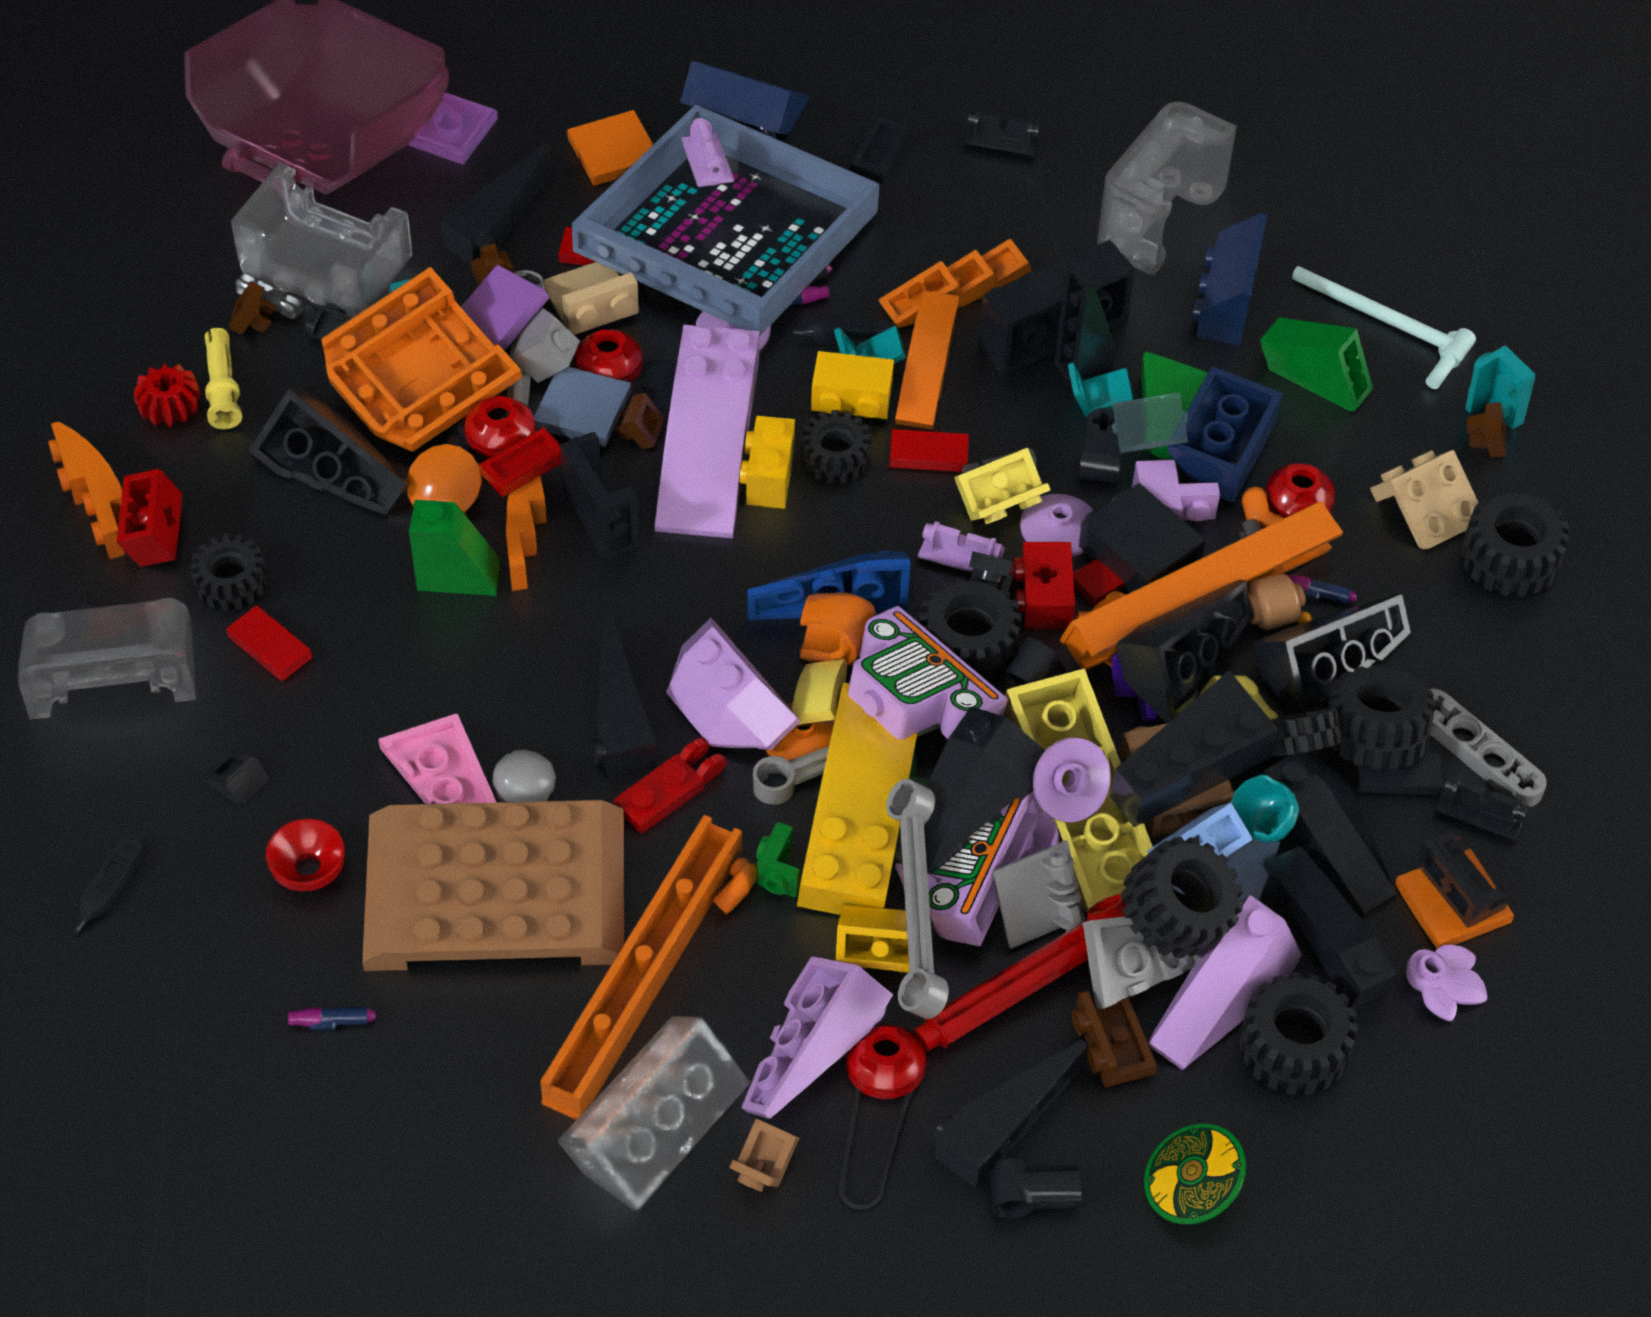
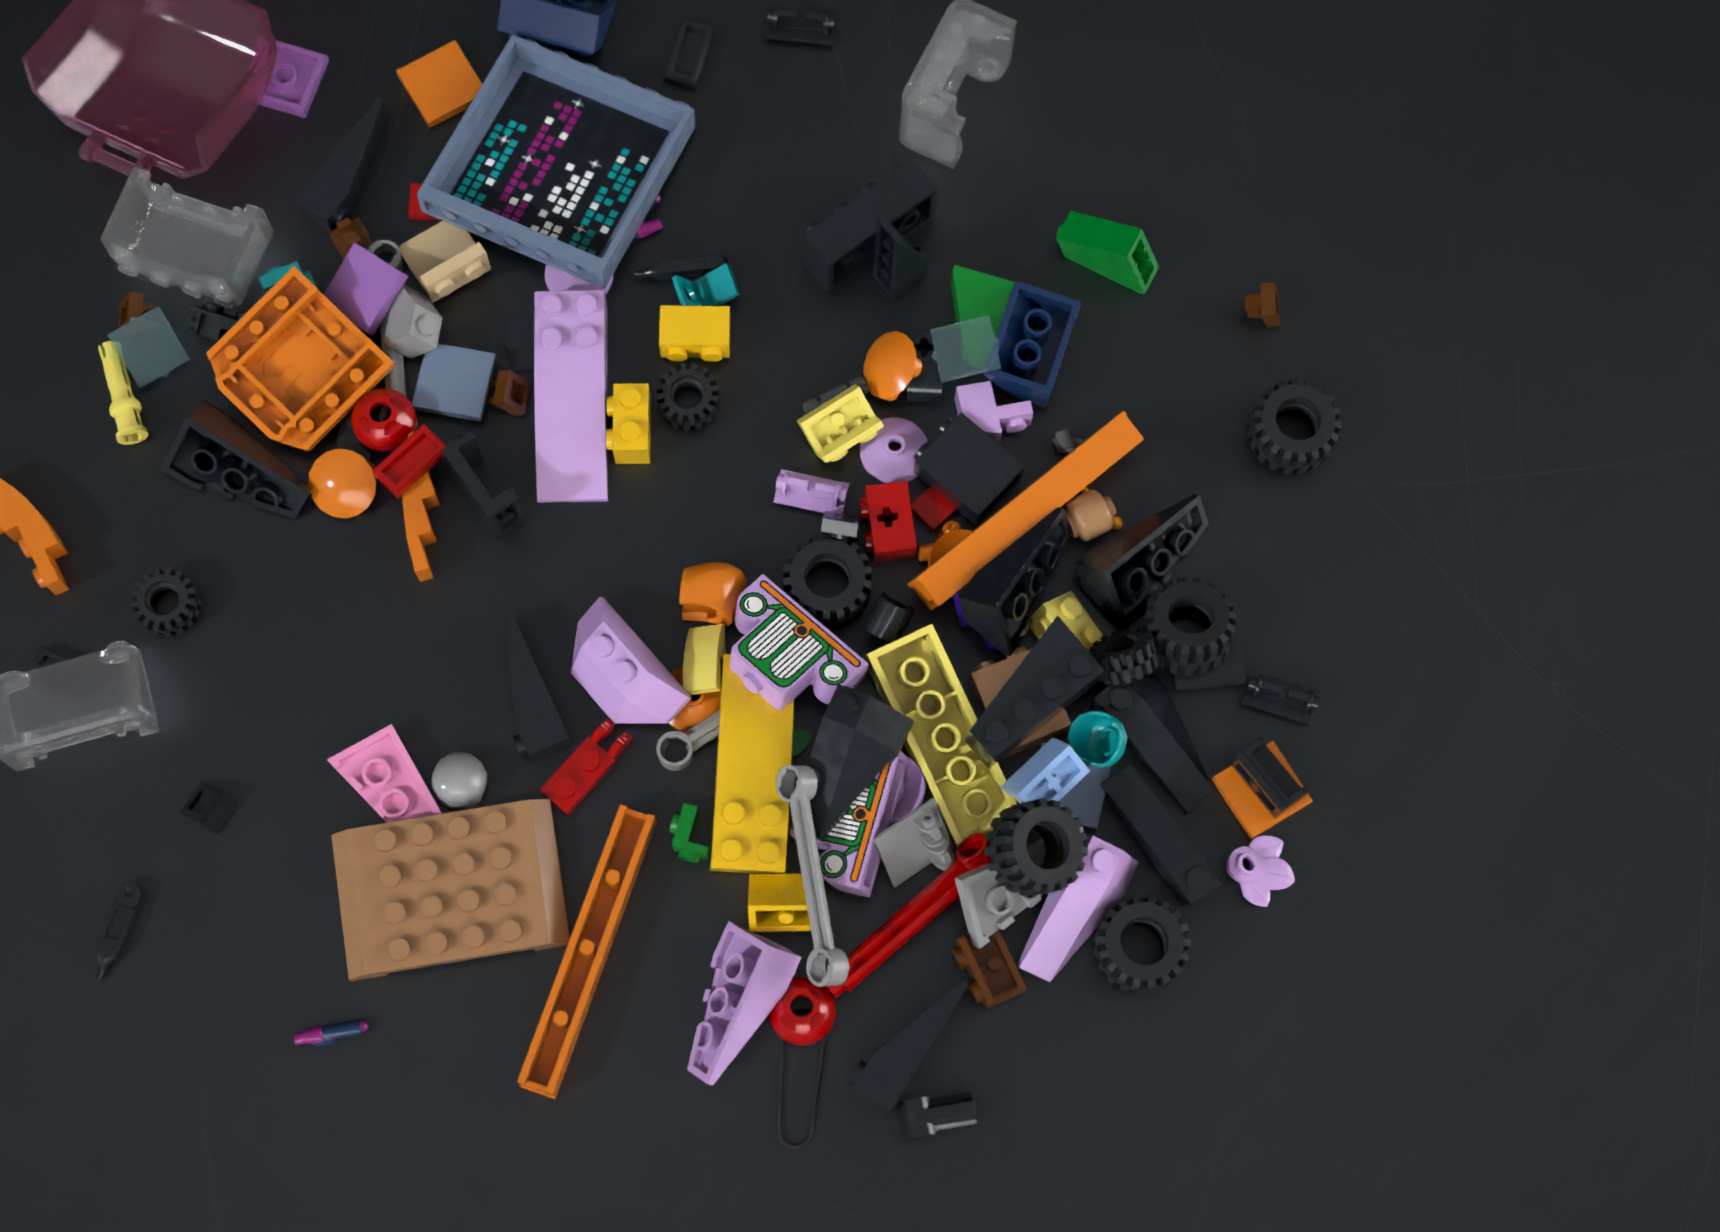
camera: 10 degrees left, 20 degrees up
red brick [116,469,183,567] -> none
red gear [134,362,201,428] -> none
red tile [226,605,312,682] -> none
dark grey axle [235,273,304,319] -> none
red piece [266,819,345,891] -> none
green slope [409,500,502,596] -> none
clear slope [558,1016,750,1210] -> none
red piece [574,329,643,383] -> none
lavender hinge [681,118,734,187] -> none
orange arm [712,857,758,915] -> none
medium nougat bracket [729,1119,800,1192] -> none
blue wedge [747,551,911,620] -> none
orange slope [878,238,1032,328] -> none
red tile [890,429,969,472] -> none
orange slope [895,290,960,430] -> none
lavender dish [1033,737,1111,822] -> none
teal bracket [1068,363,1135,417] -> none
shield [1144,1124,1246,1225] -> none
dark blue slope [1192,213,1268,346] -> none
orange arm [1241,487,1285,529] -> none
red piece [1264,463,1335,518] -> none
dark blue piece [1282,573,1357,604] -> none
light aqua bar [1292,266,1476,389] -> none
tan bracket [1370,449,1479,550] -> none
light grey beam [1430,688,1547,807] -> none
teal bracket [1465,345,1536,429] -> none
none -> clear light blue piece [107,306,190,388]
none -> orange dish [863,331,922,401]

